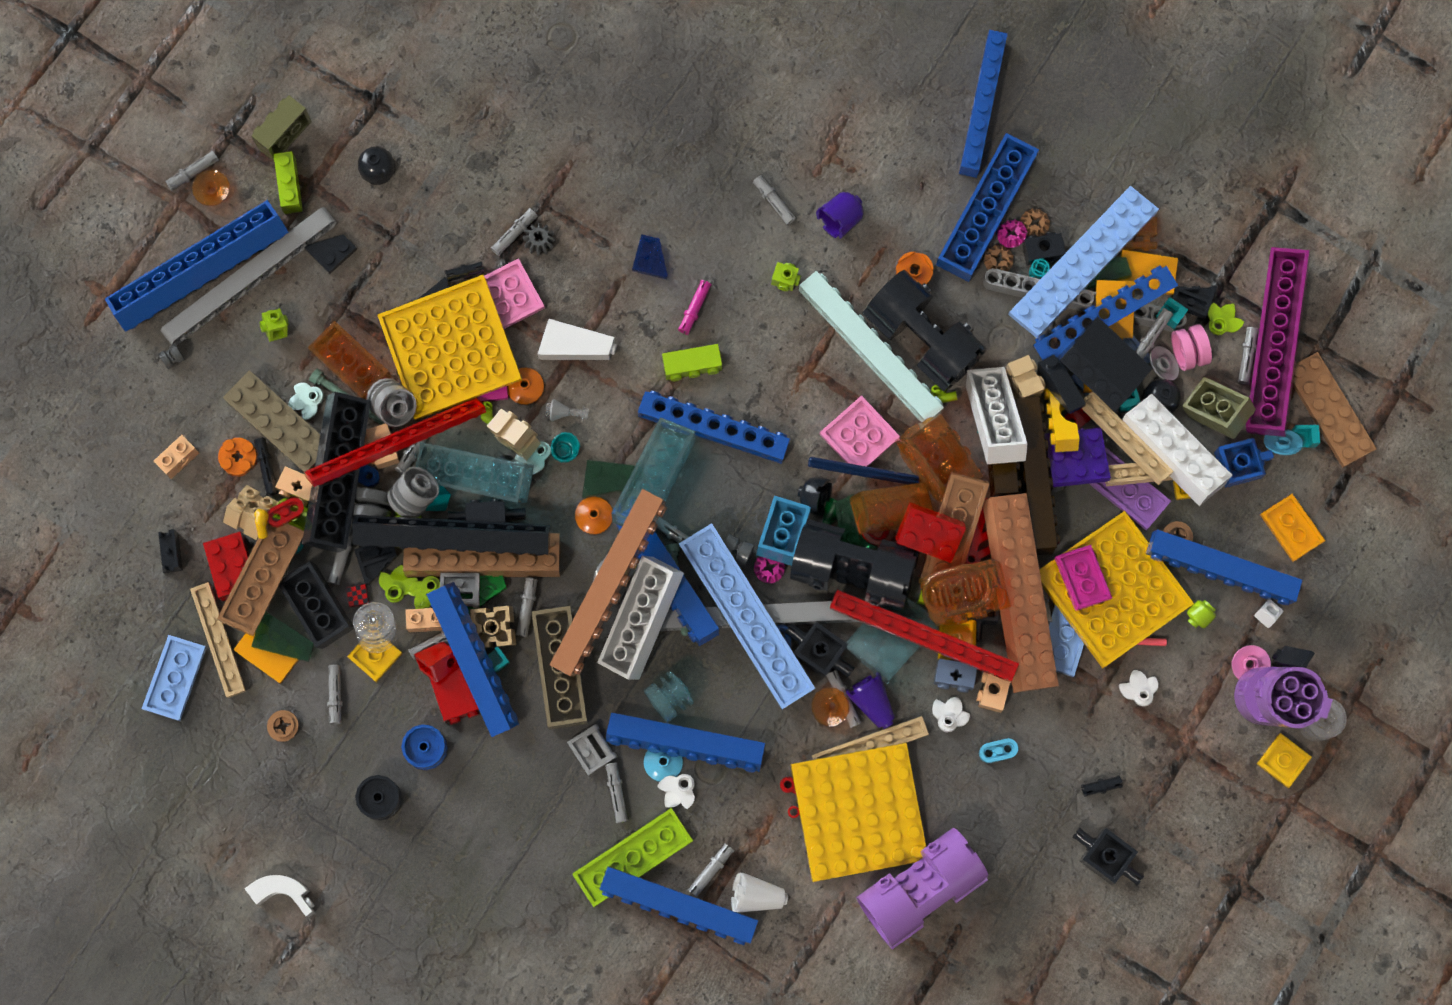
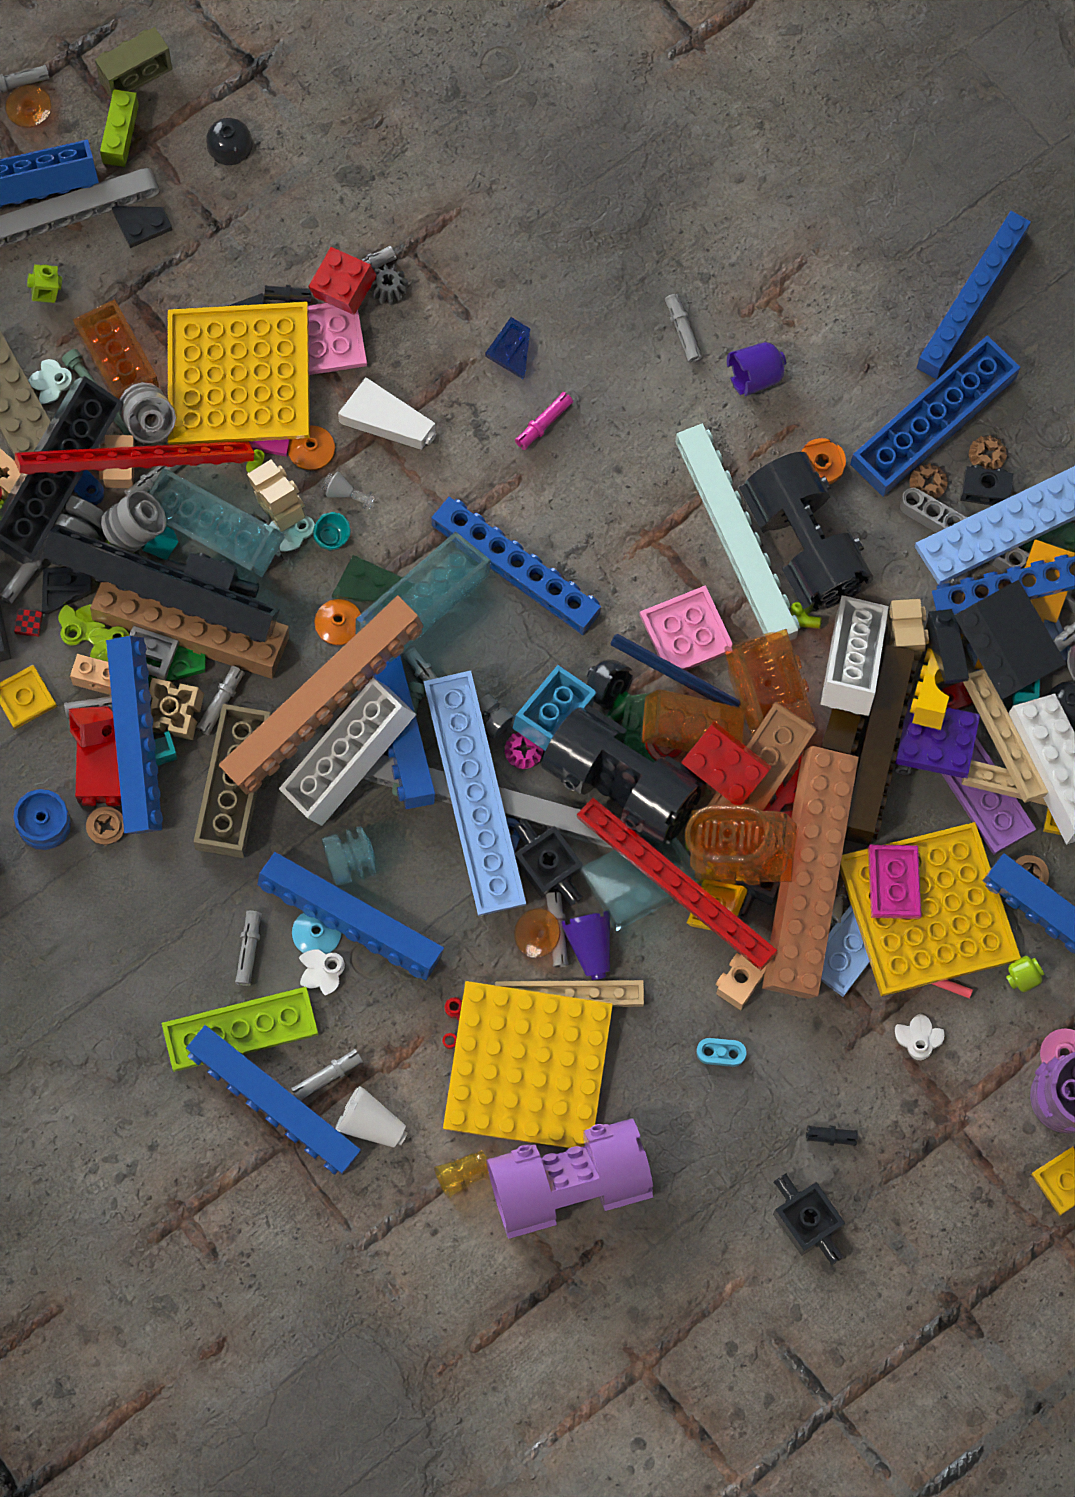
camera: 20 degrees right, 5 degrees down
clear wheel [353,602,397,653] -> none
light grey plate [567,724,618,776] -> none
lime brick [662,344,722,381] -> none
lime brick [771,262,801,292] -> none
white plate [932,697,970,732] -> none
sand blue brick [934,659,977,693] -> none
dark pink gear [997,219,1027,248] -> none
teal wheel [1029,259,1050,279] -> none
none -> medium nougat gear [86,807,124,846]
none -> red brick [308,247,377,315]
none -> clear yellow plant [434,1150,489,1198]

